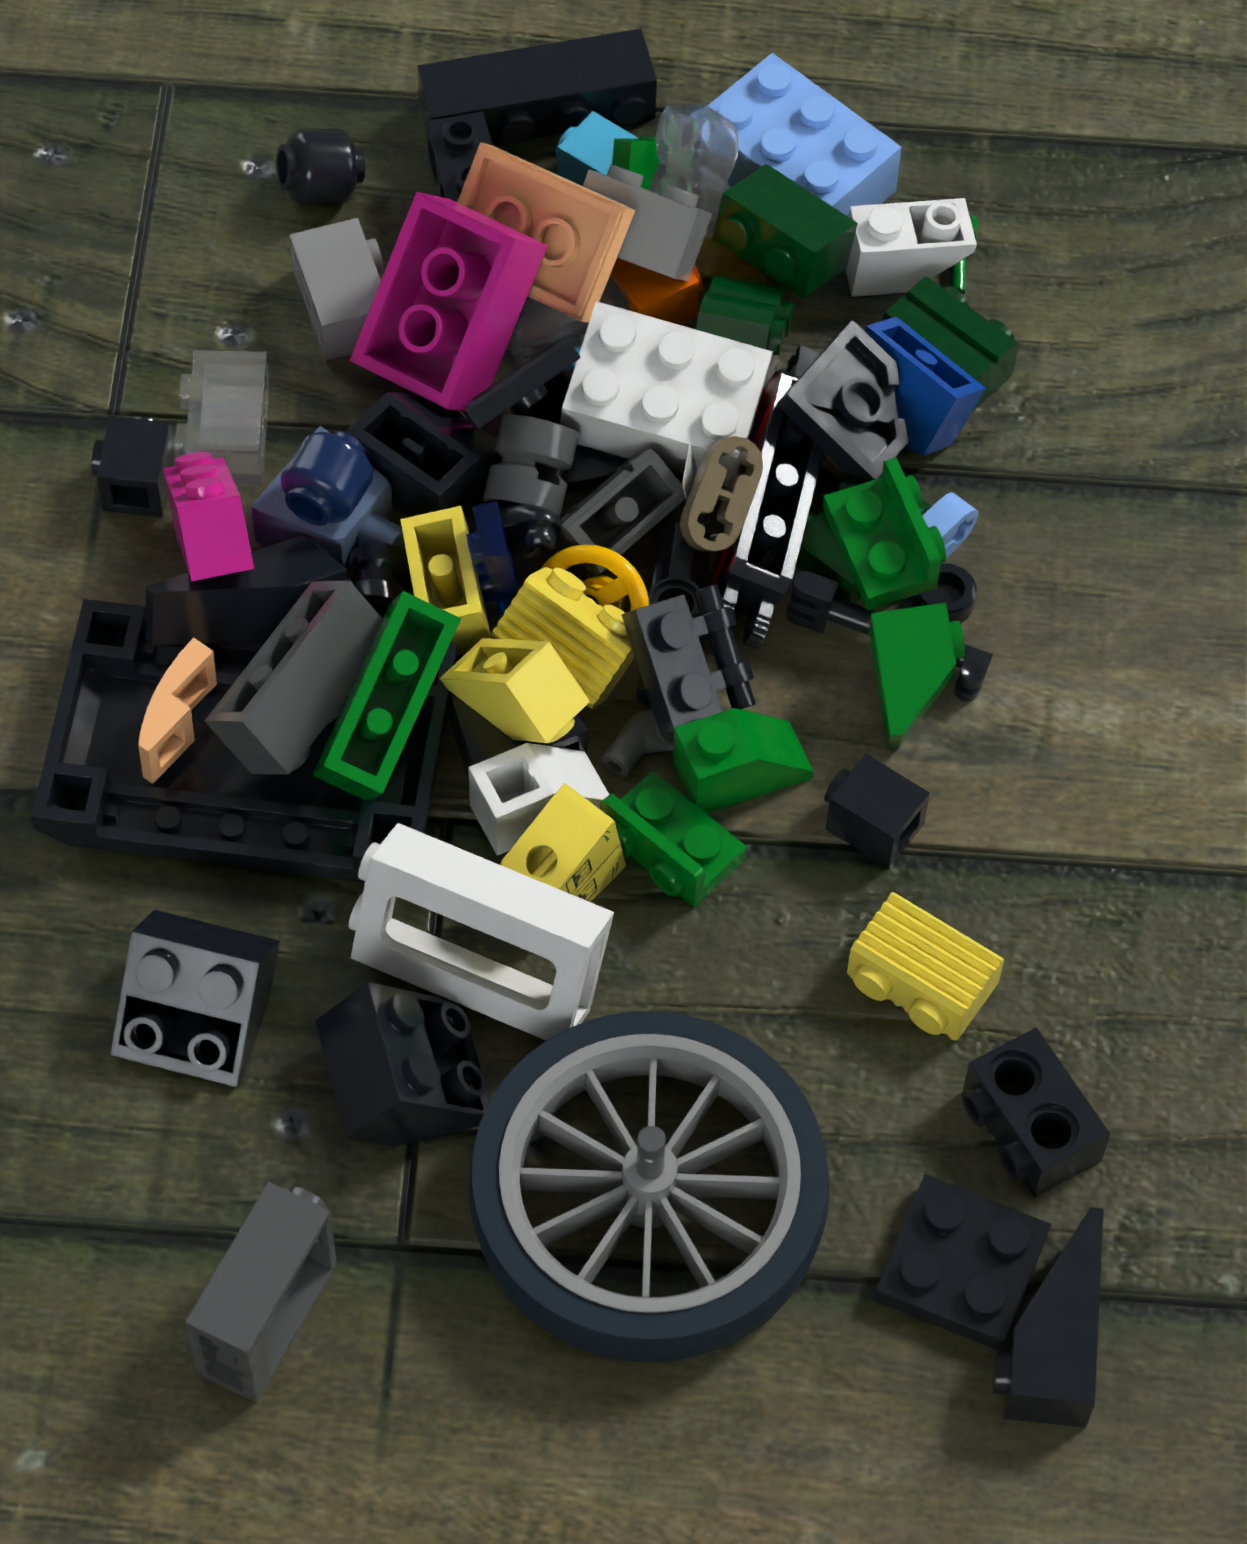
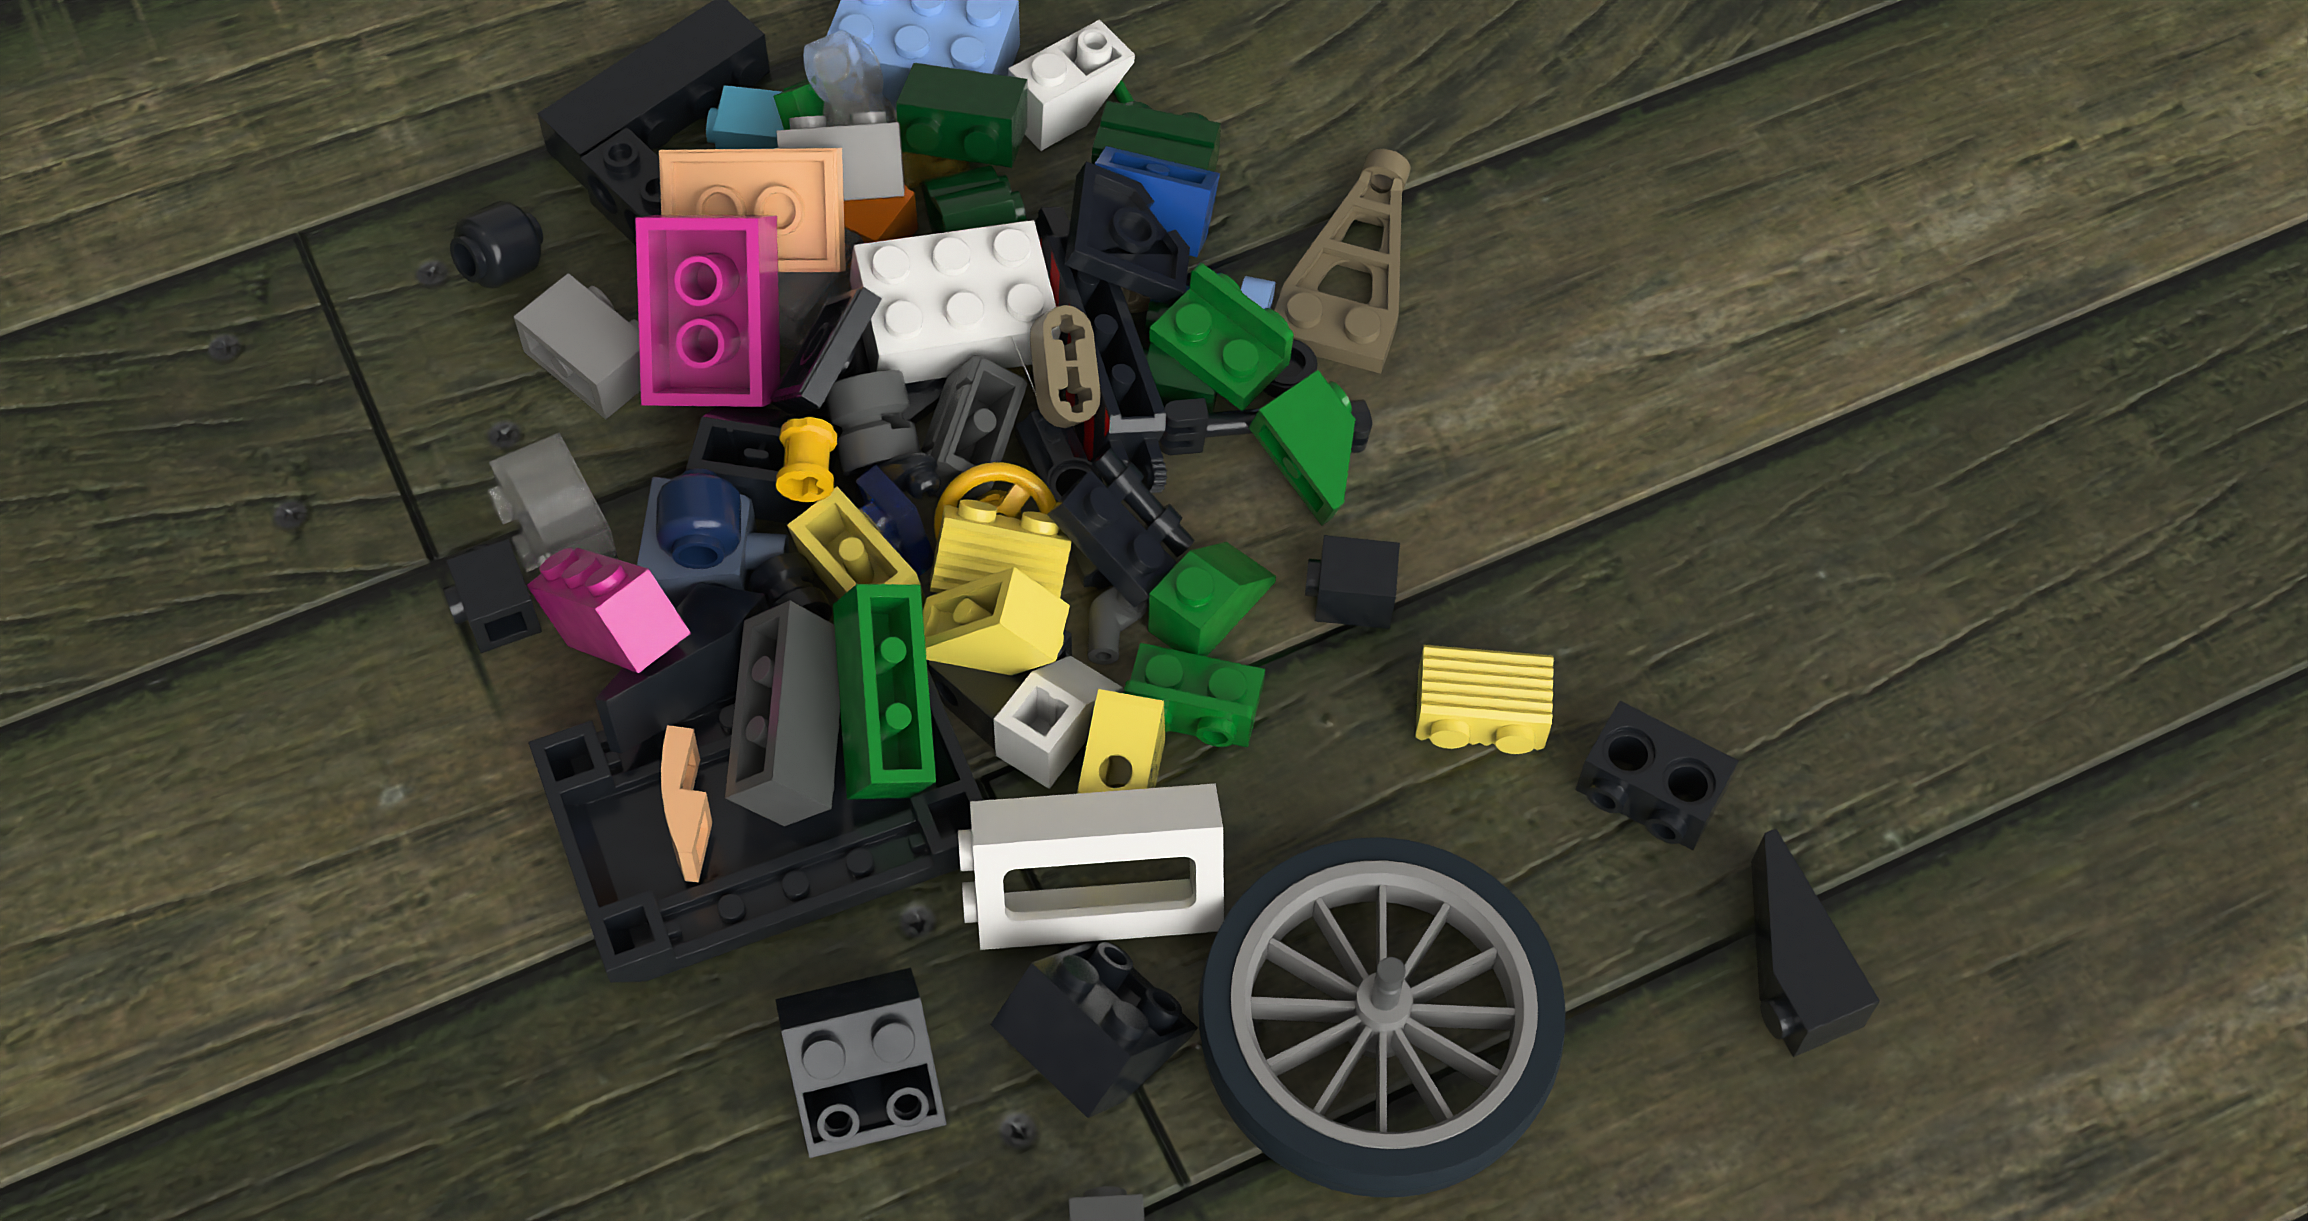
camera: 30 degrees left, 0 degrees up
black plate [874,1174,1052,1352] -> none
none -> yellow bush [776,417,838,502]
none -> dark tan plate [1274,149,1411,374]

